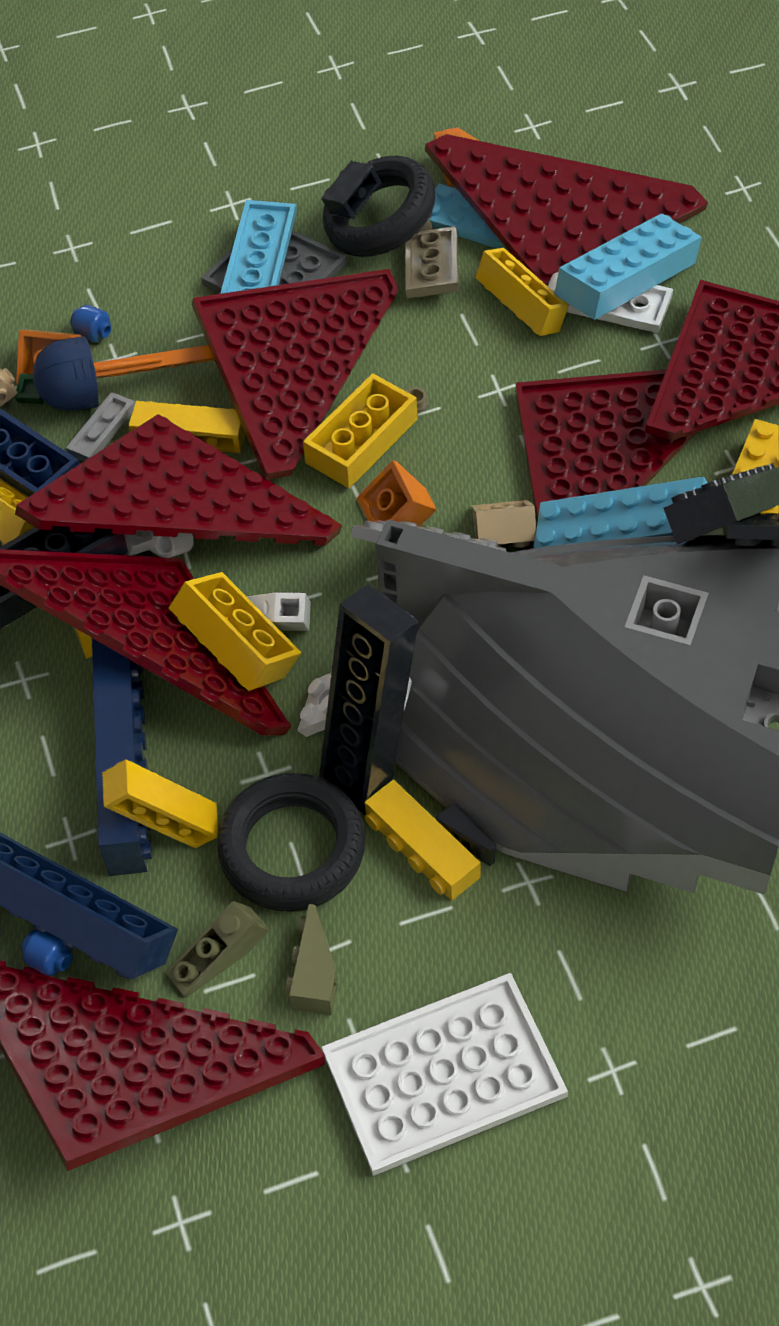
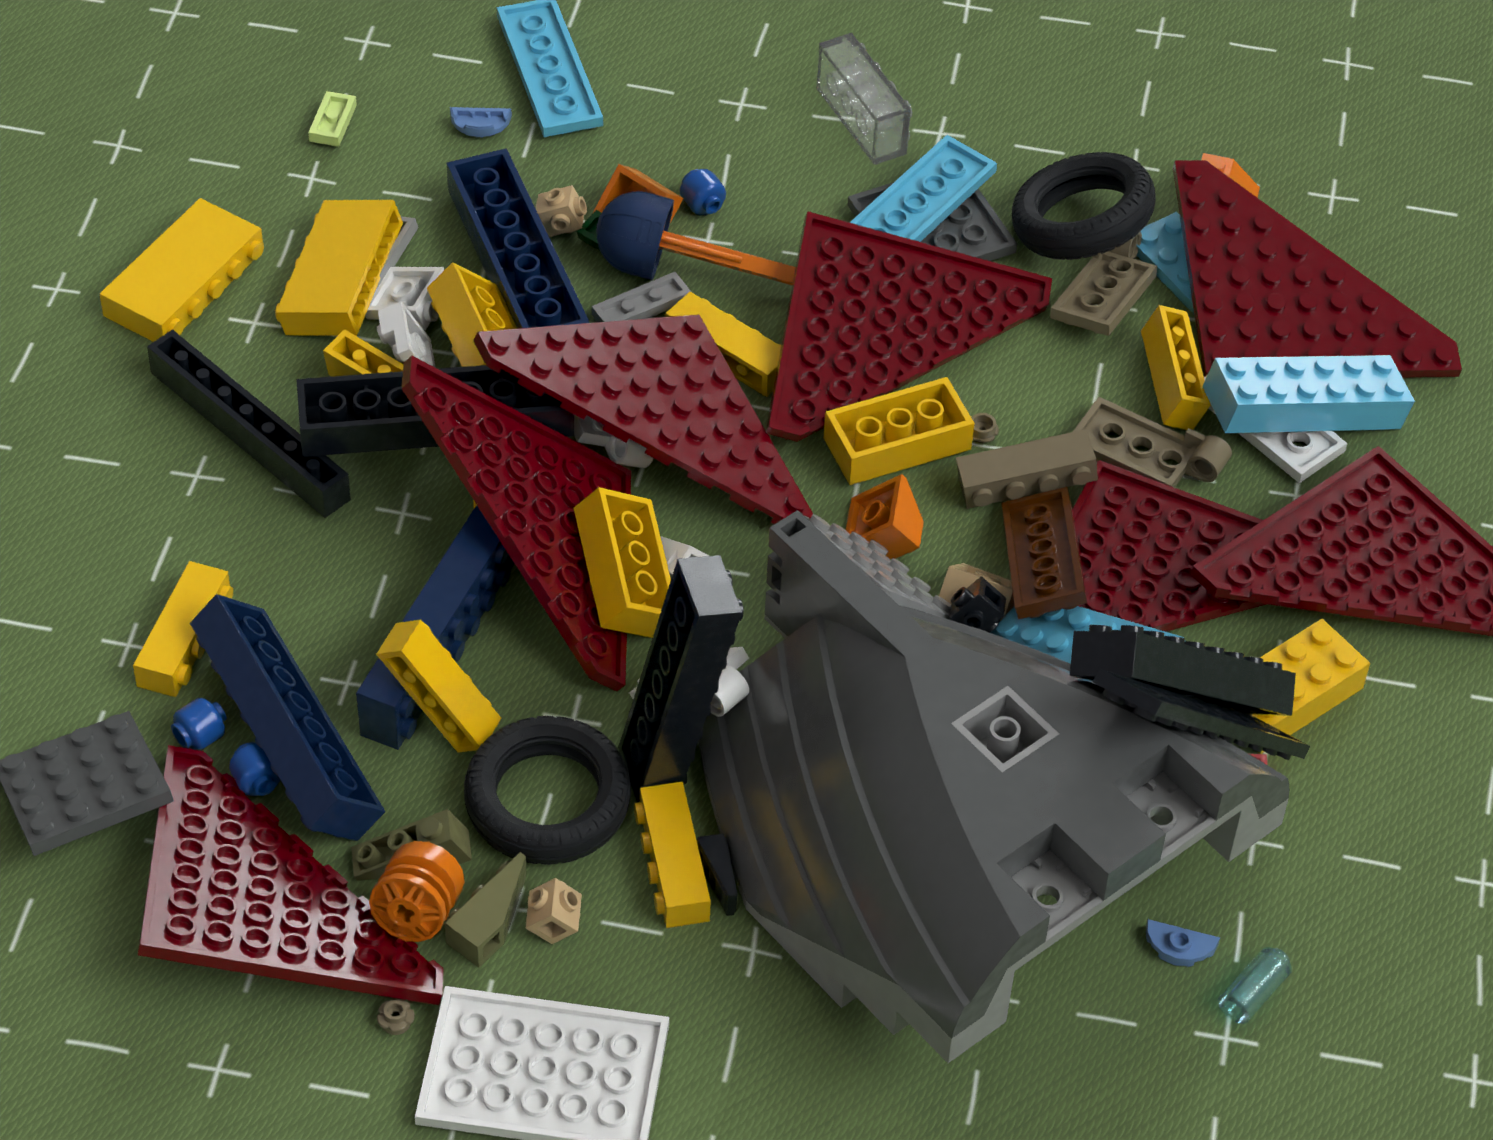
camera: 25 degrees right, 5 degrees down
black brick [321,160,381,219] -> none
none -> orange wheel [369,841,465,942]
none -> dark tan plate [377,999,415,1035]
none -> tan brick [525,878,582,944]
none -> clear brick [816,32,912,165]
none -> black brick [949,576,1006,633]
none -> dark tan brick [956,429,1098,509]
none -> reddish brown plate [1002,487,1087,619]
none -> dark tan hinge [1073,397,1232,488]

